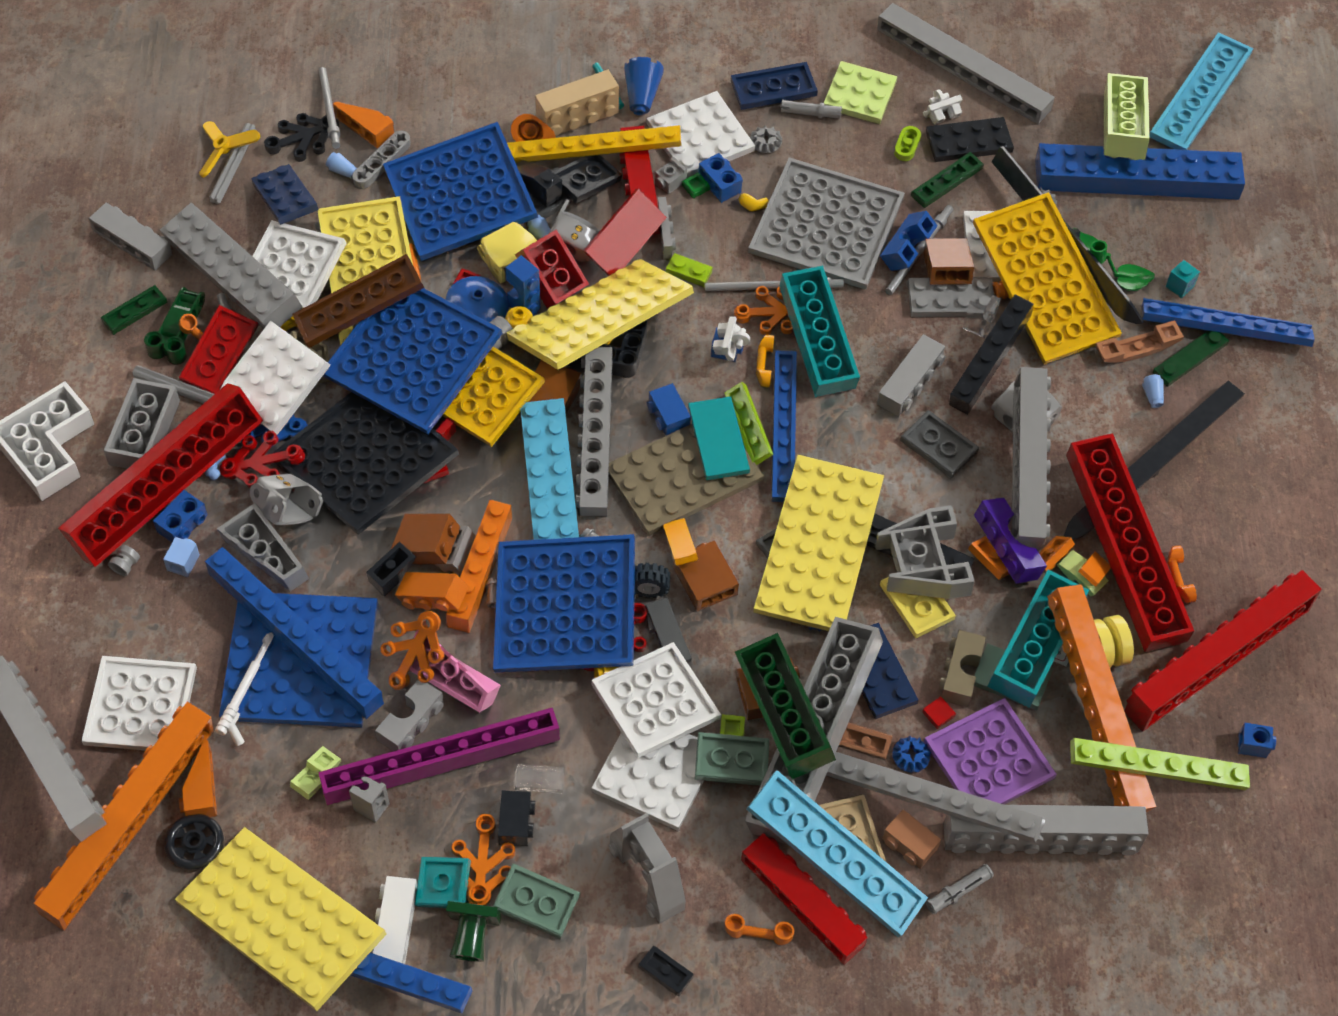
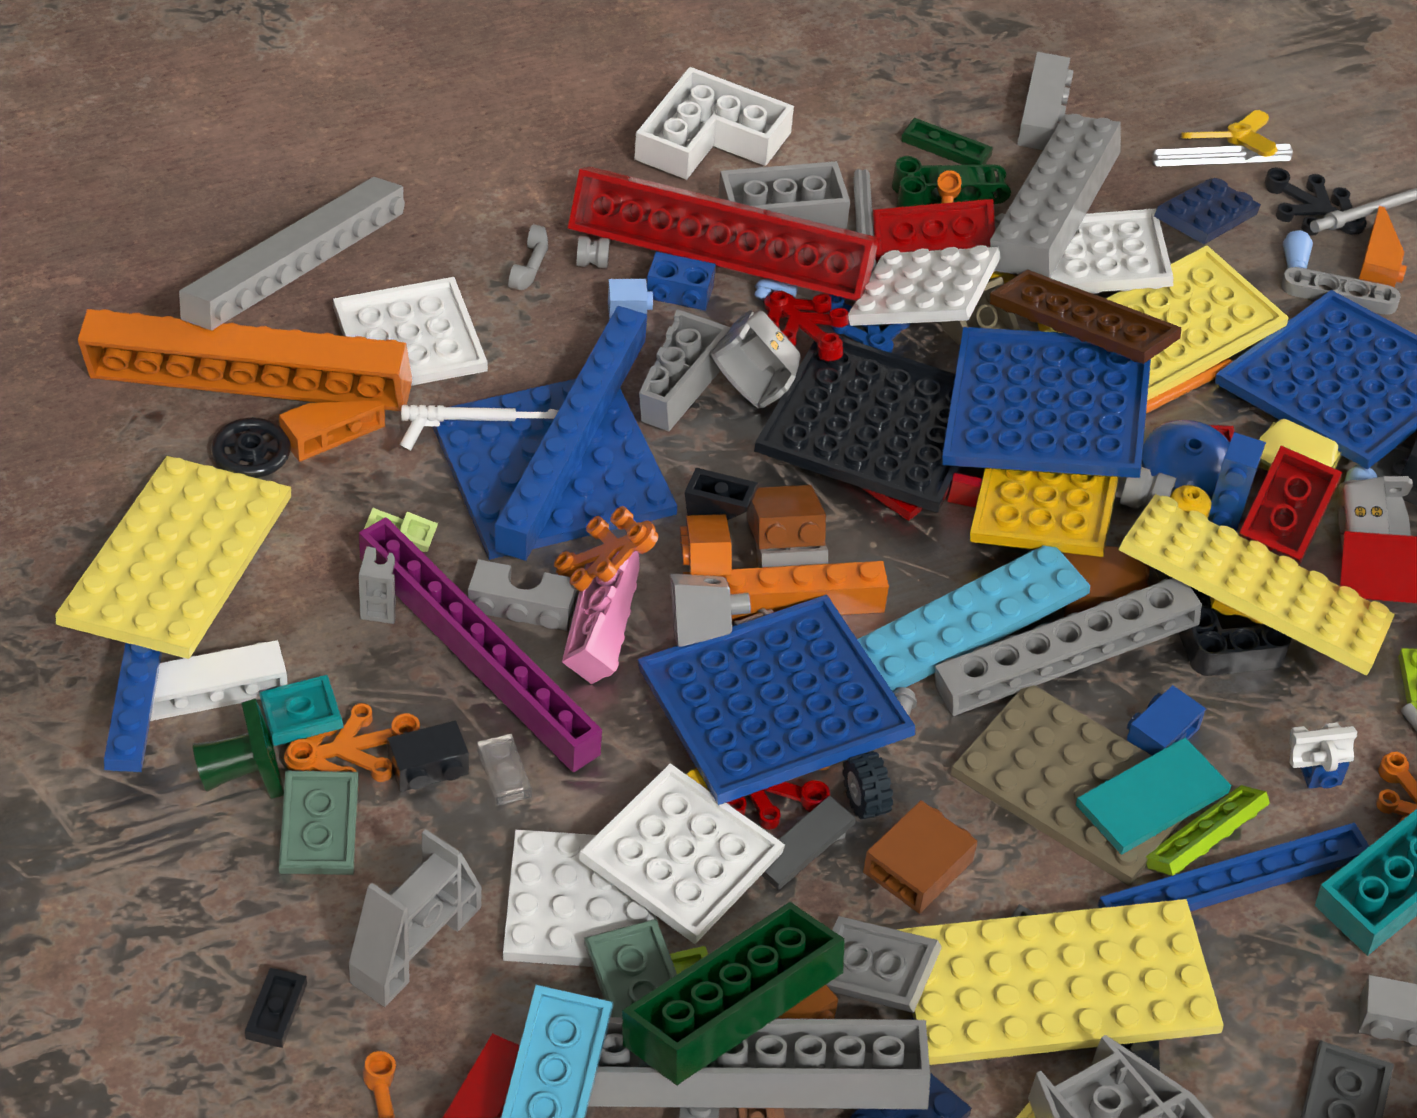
camera: 65 degrees right, 10 degrees down
light orange tile [663,518,698,566] -> none
light orange bar [756,335,774,388] -> none
none -> light grey bar [508,224,548,290]
none -> light grey torso [670,574,751,647]
none -> light grey plate [826,916,942,1013]

